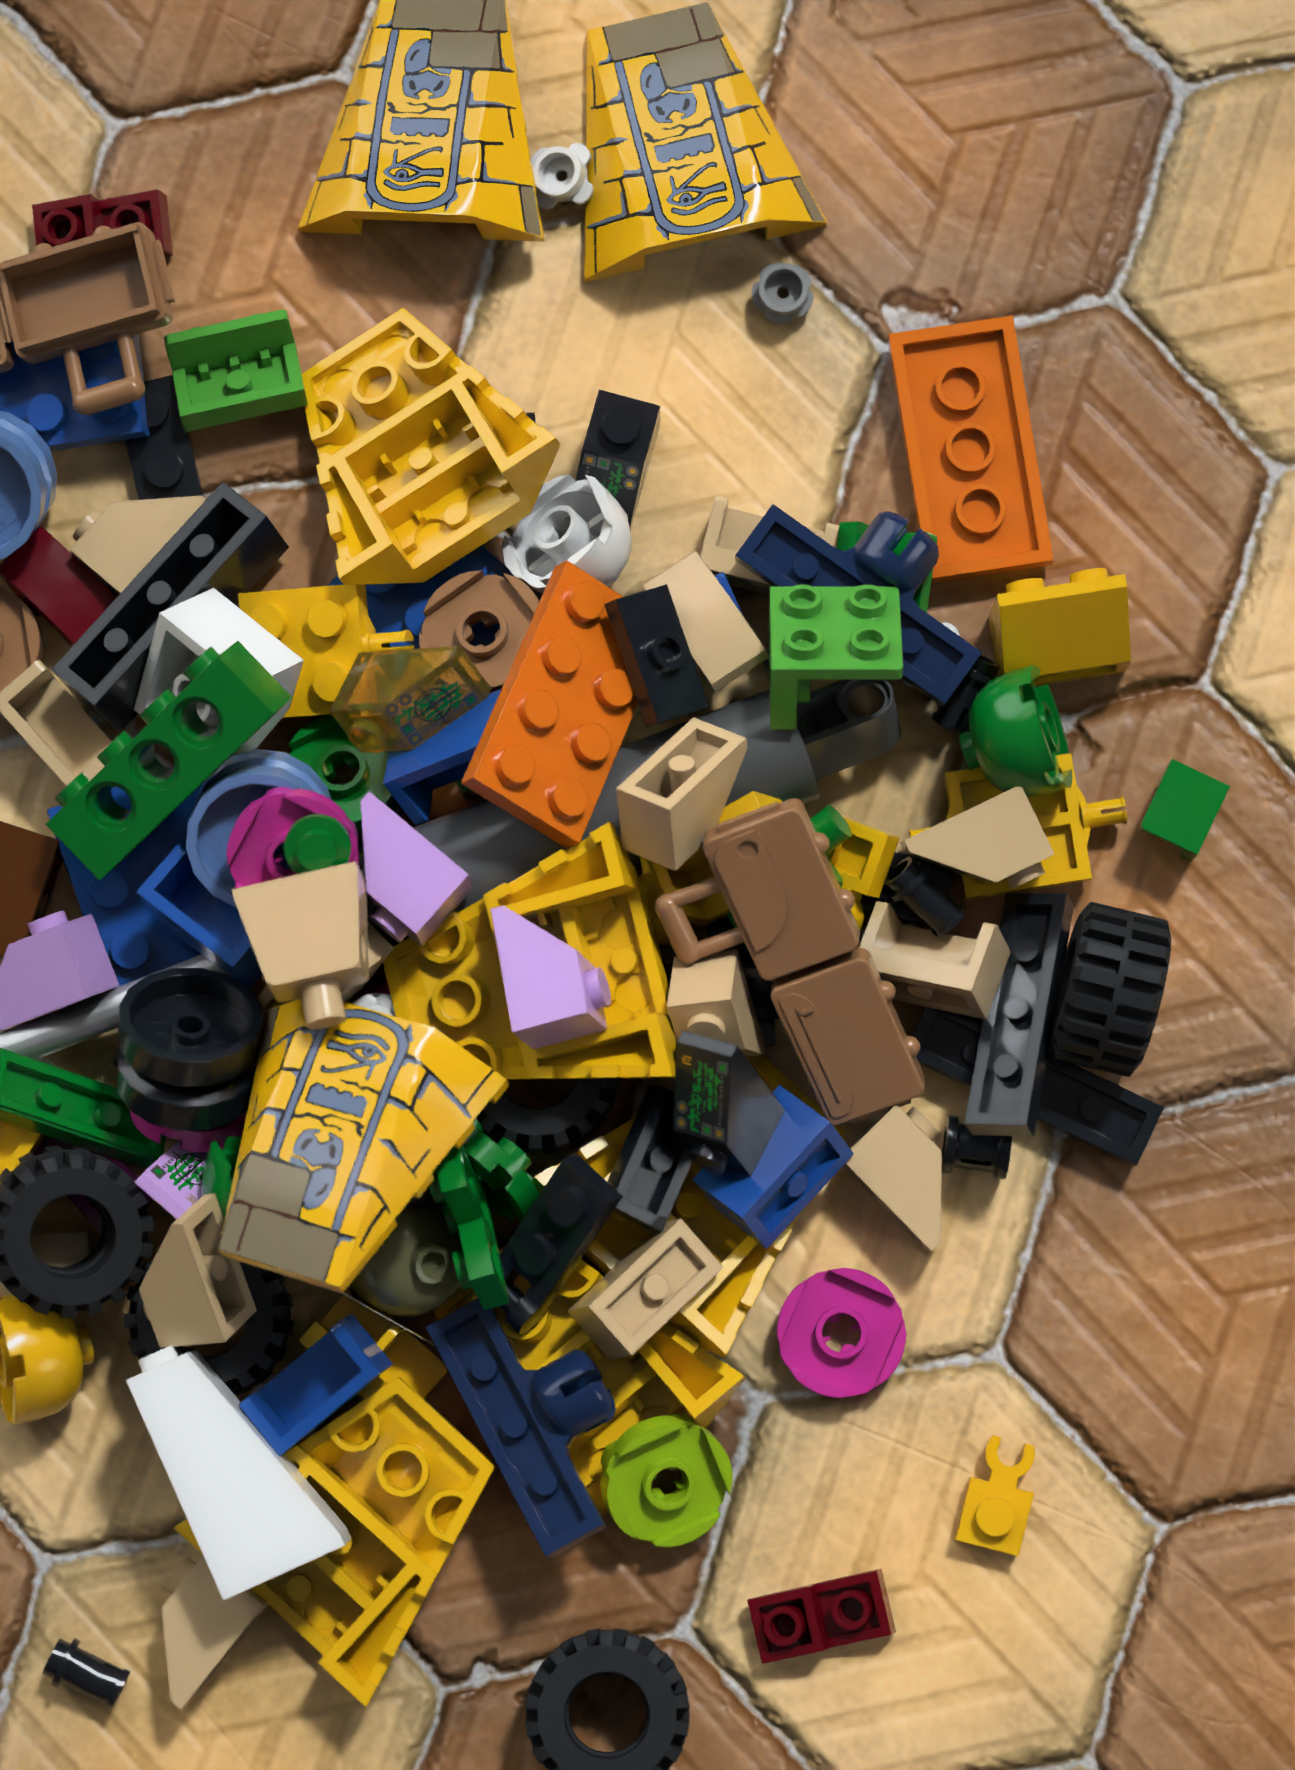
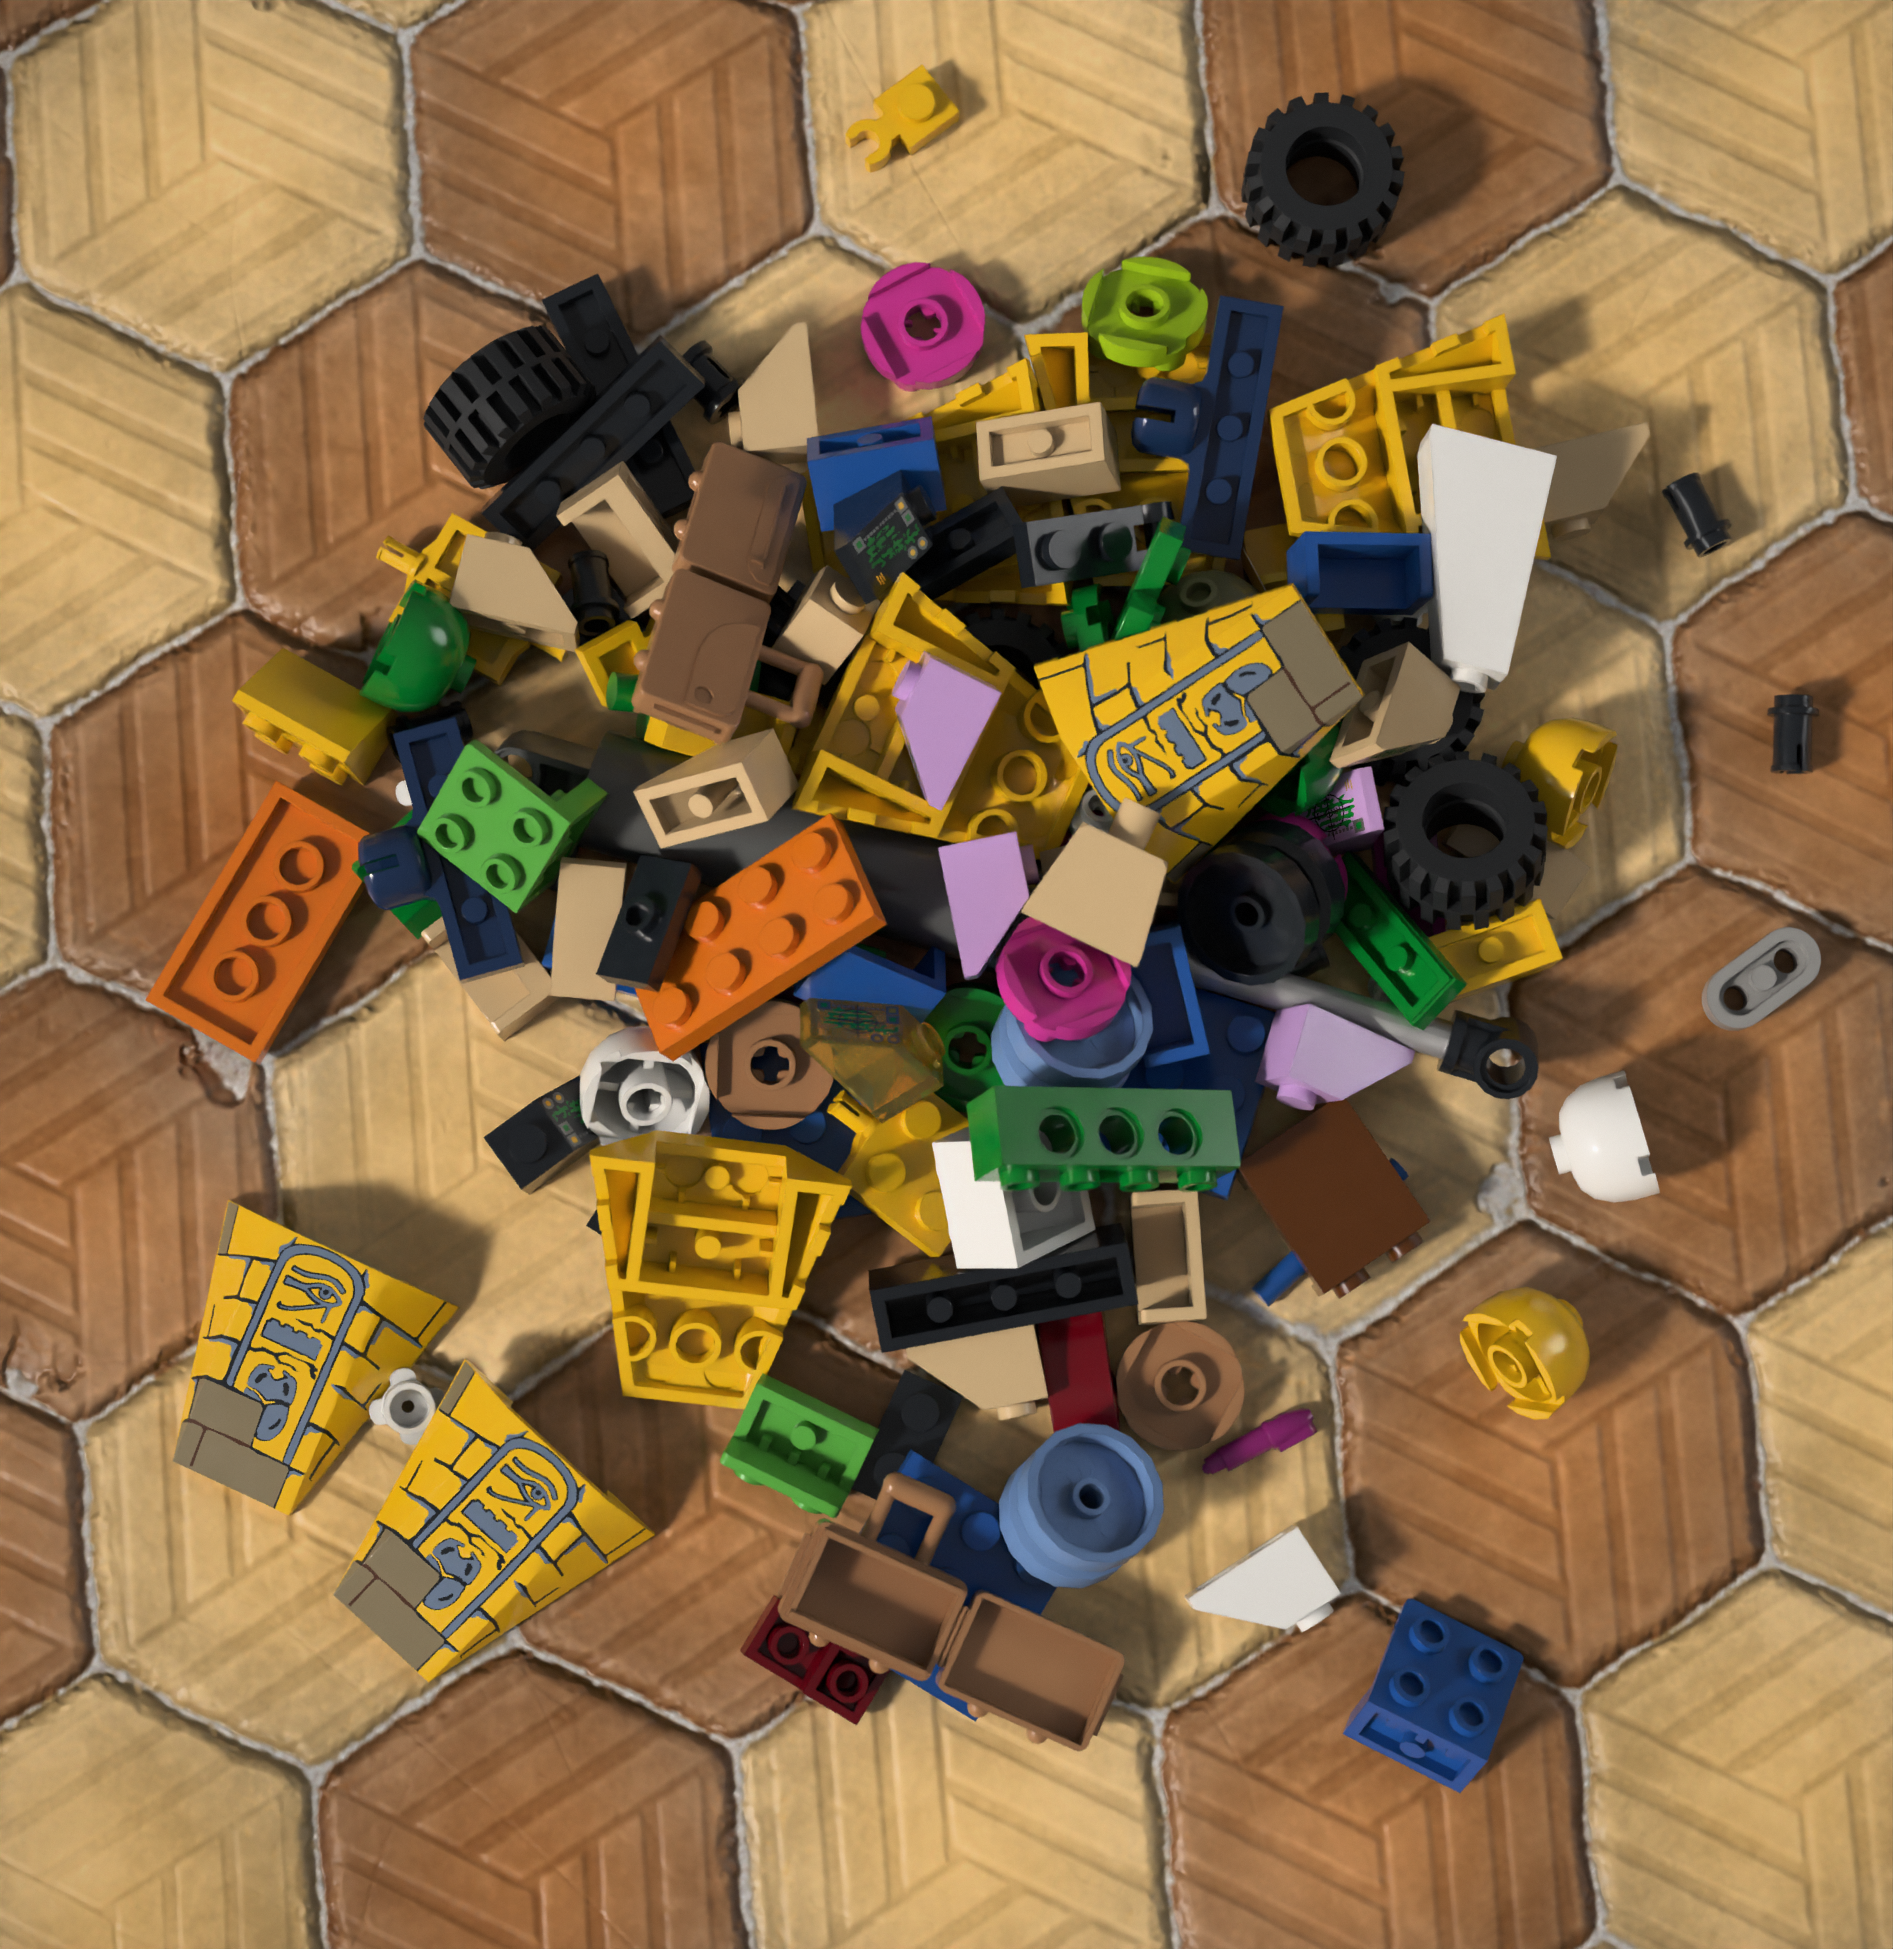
camera: 145 degrees left, 0 degrees up
green plate [284,814,351,874] -> none
dark red slope [747,1568,896,1664] -> none
light grey plate [752,262,814,324] -> none
green panel [1140,759,1230,862] -> none

